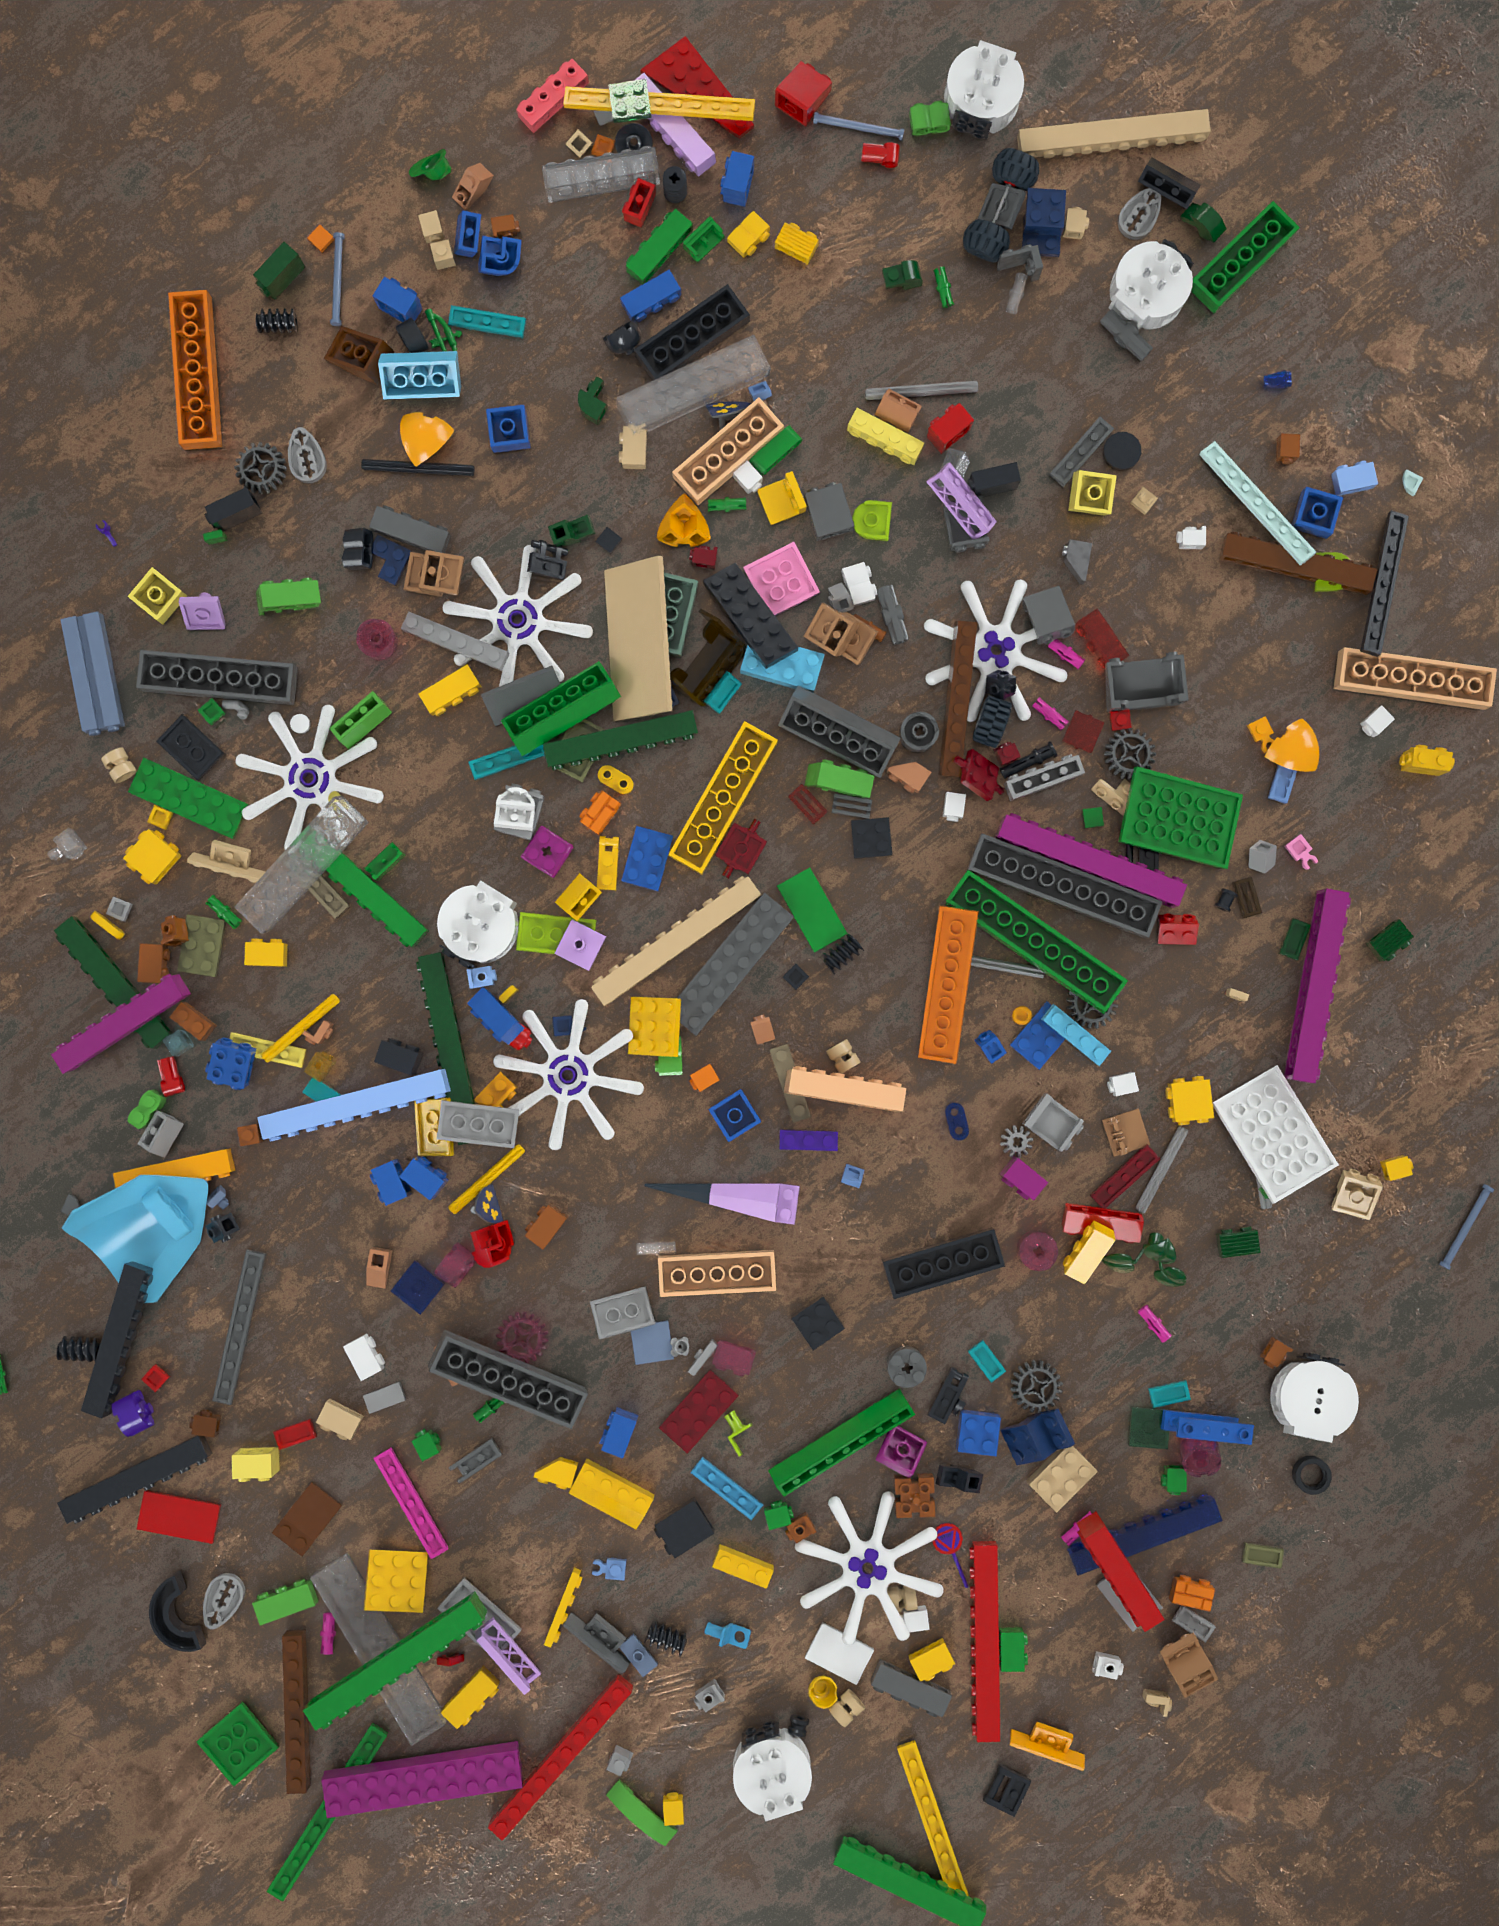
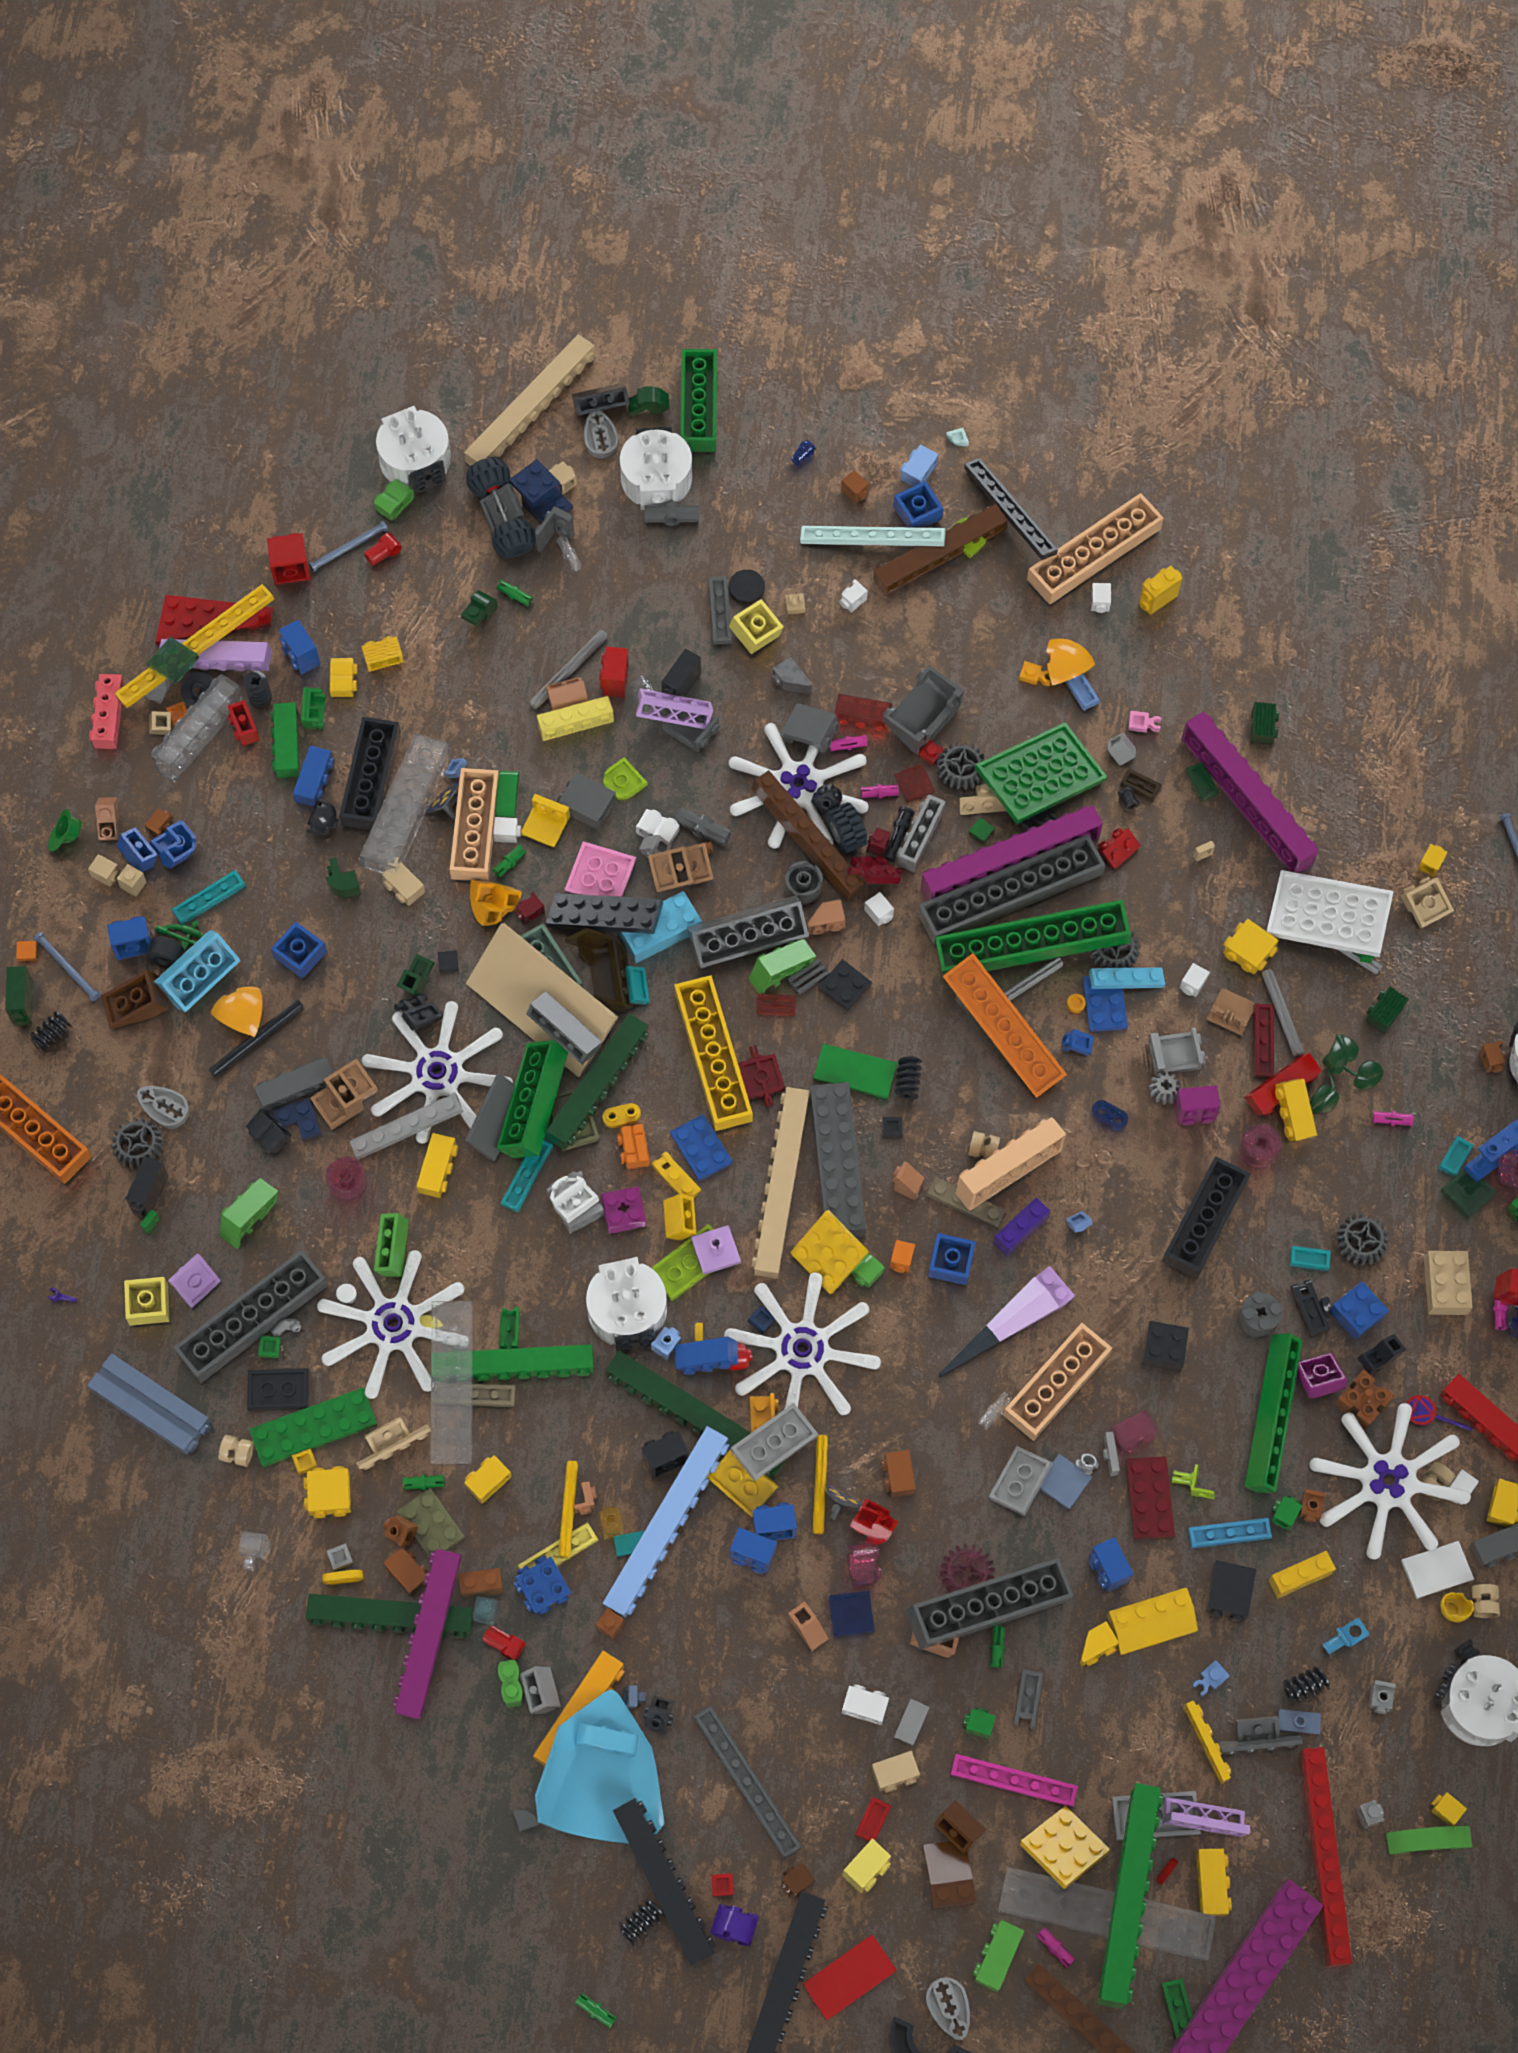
camera: 45 degrees left, 20 degrees down
dark blue bracket [1000,1408,1075,1465] -> none
none -> brick [526,991,602,1064]
none -> reddish brown brick [933,1800,986,1854]

